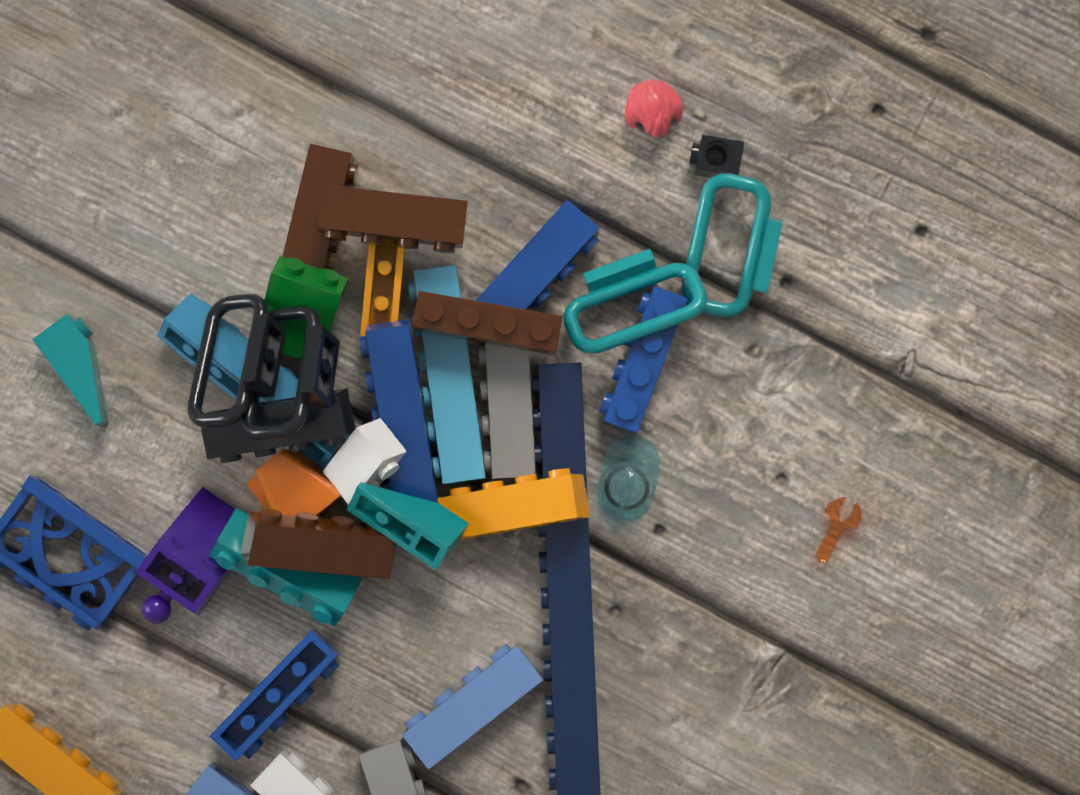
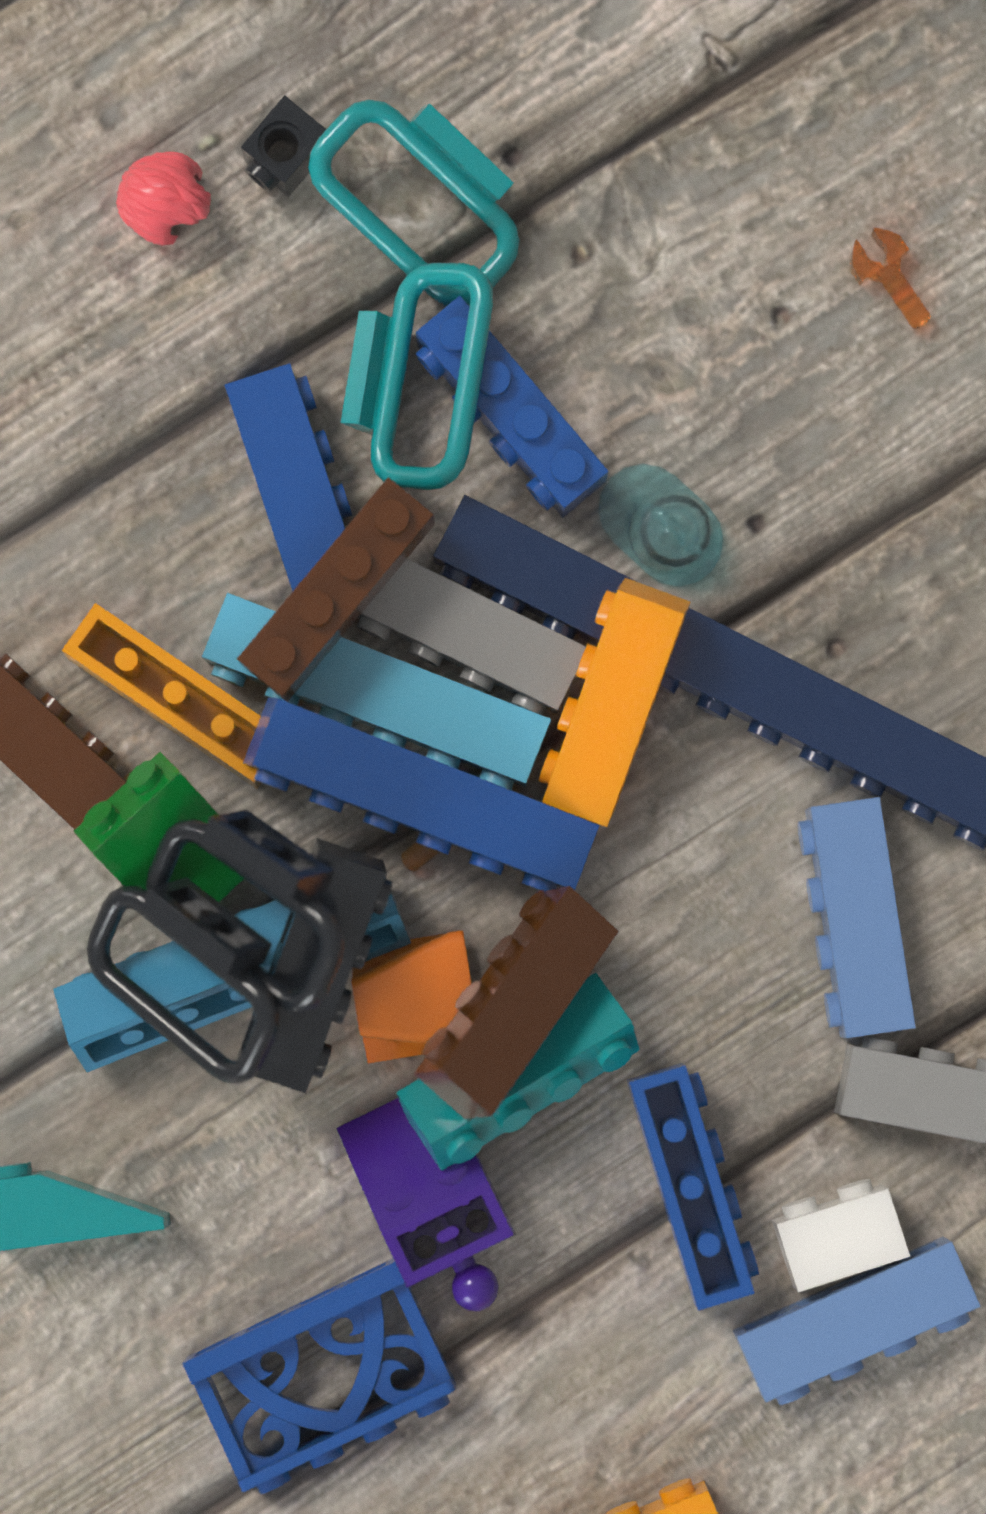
camera: 60 degrees left, 0 degrees up
reddish brown brick [317,184,468,253] -> none
white brick [323,418,407,505] -> none
teal slope [347,482,469,571] -> none

